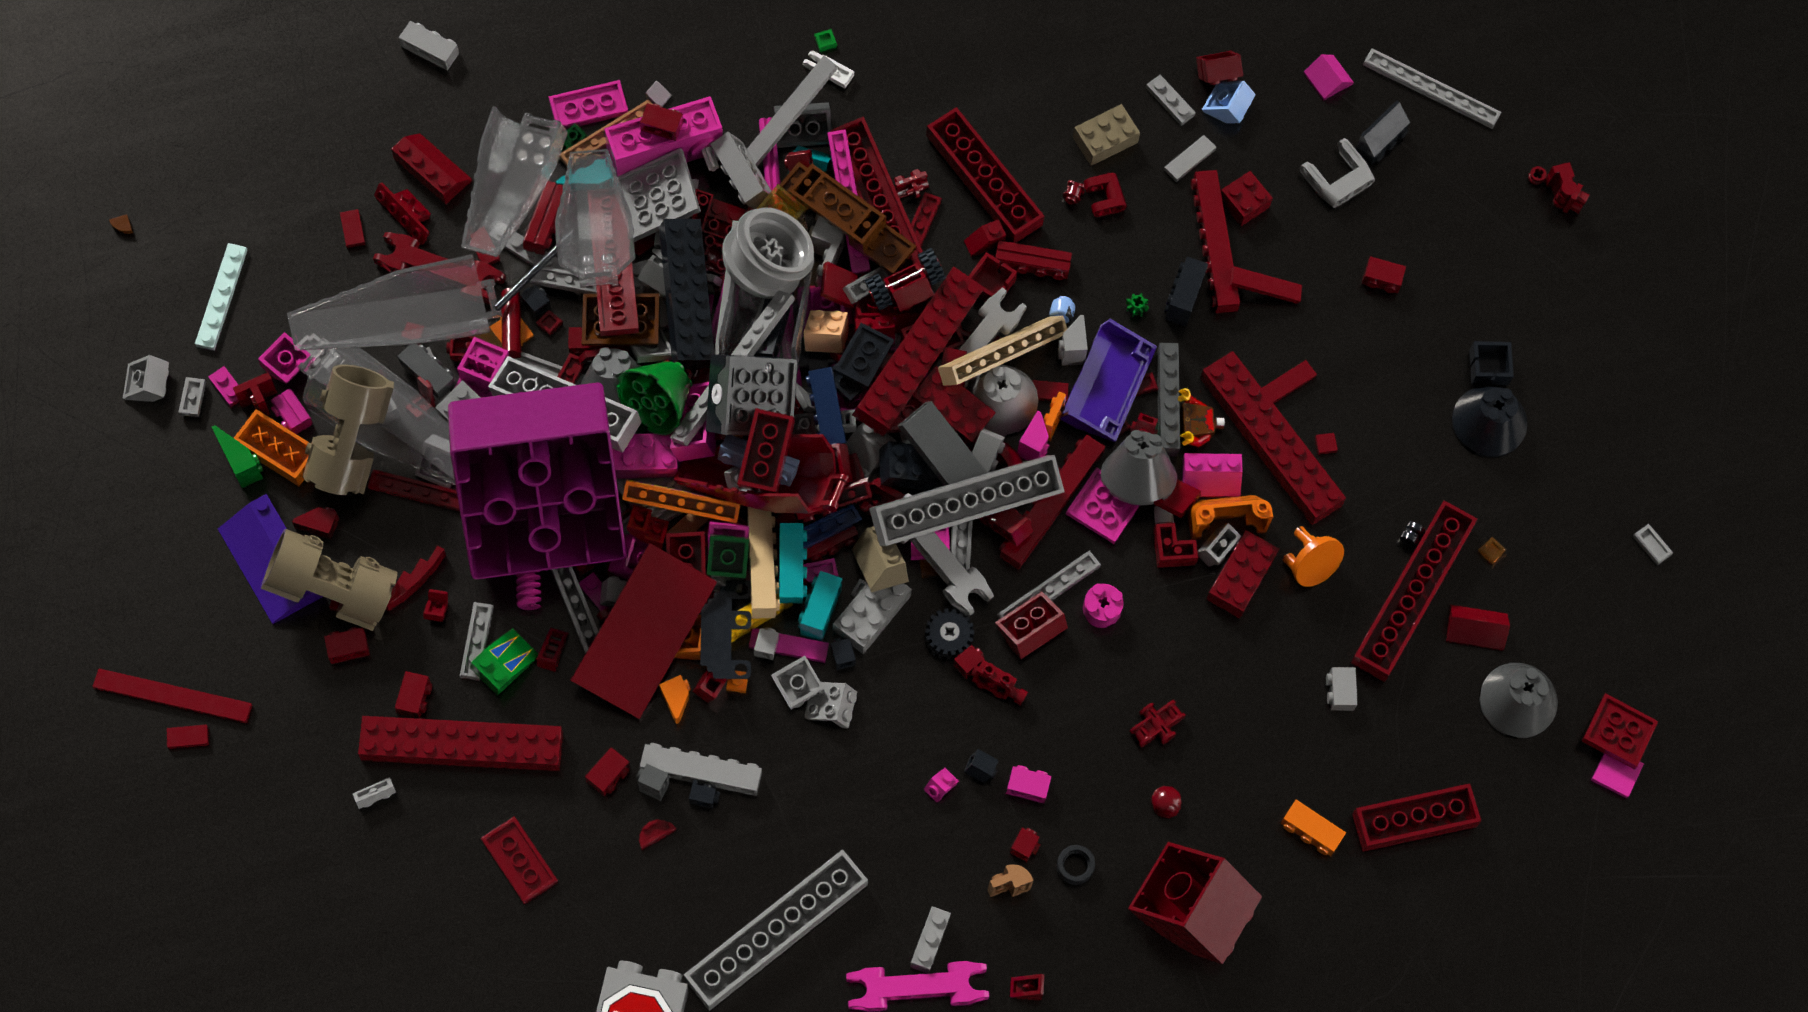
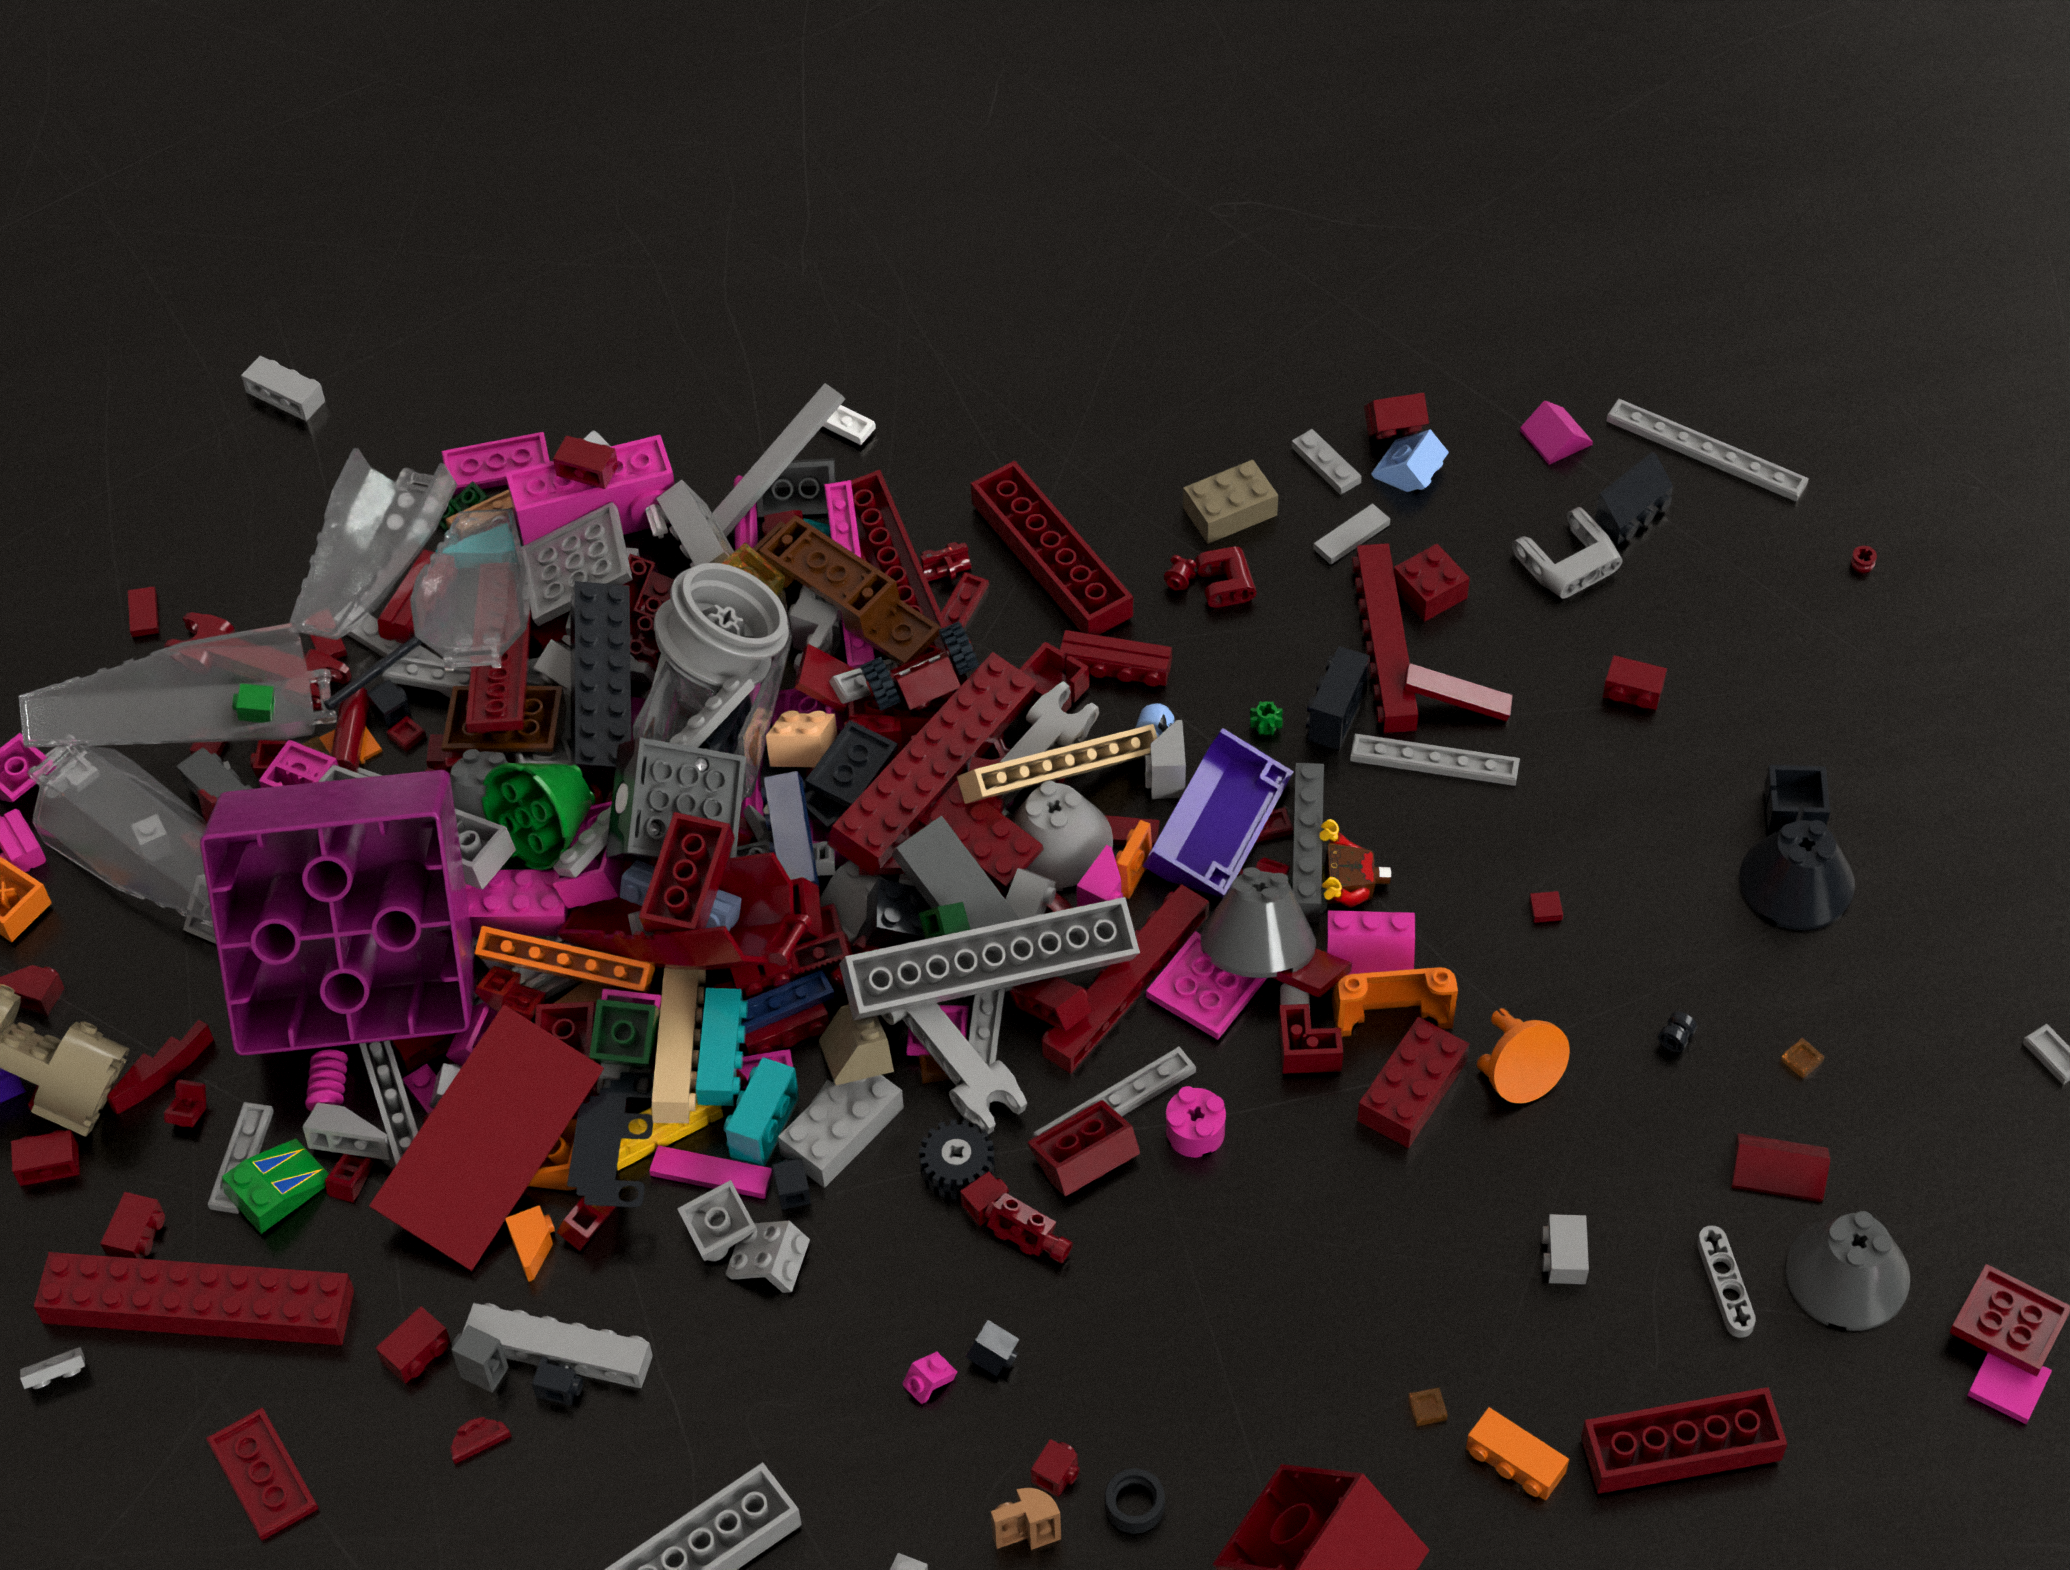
camera: 10 degrees right, 15 degrees down
dark tan cylinder [303,365,394,495] -> none
dark red tile [367,469,460,512] -> none
dark red bracket [374,183,431,245] -> none
dark red slope [391,133,472,204] -> none
orange plate [726,671,748,693] -> none
light grey brick [754,627,779,660] -> none
green tile [814,29,837,52] -> none
dark red slope [964,219,1006,257] -> none
dark pink brick [1006,765,1051,803] -> none
dark red axle [1129,700,1186,747] -> none
dark red hair [1152,786,1182,818] -> none
light grey brick [1198,523,1241,567] -> none
dark red brick [1200,351,1346,525] -> none
dark red tile [1262,360,1317,403] -> none
dark red brick [1351,500,1477,682] -> none
dark red hips [1544,162,1589,214] -> none
none -> green brick [232,683,276,724]
none -> light grey slope [303,1103,392,1160]
none -> dark green brick [919,902,970,939]
none -> light grey tile [1350,734,1520,786]
none -> clear orange tile [1408,1387,1448,1426]
none -> light grey beam [1697,1226,1756,1338]

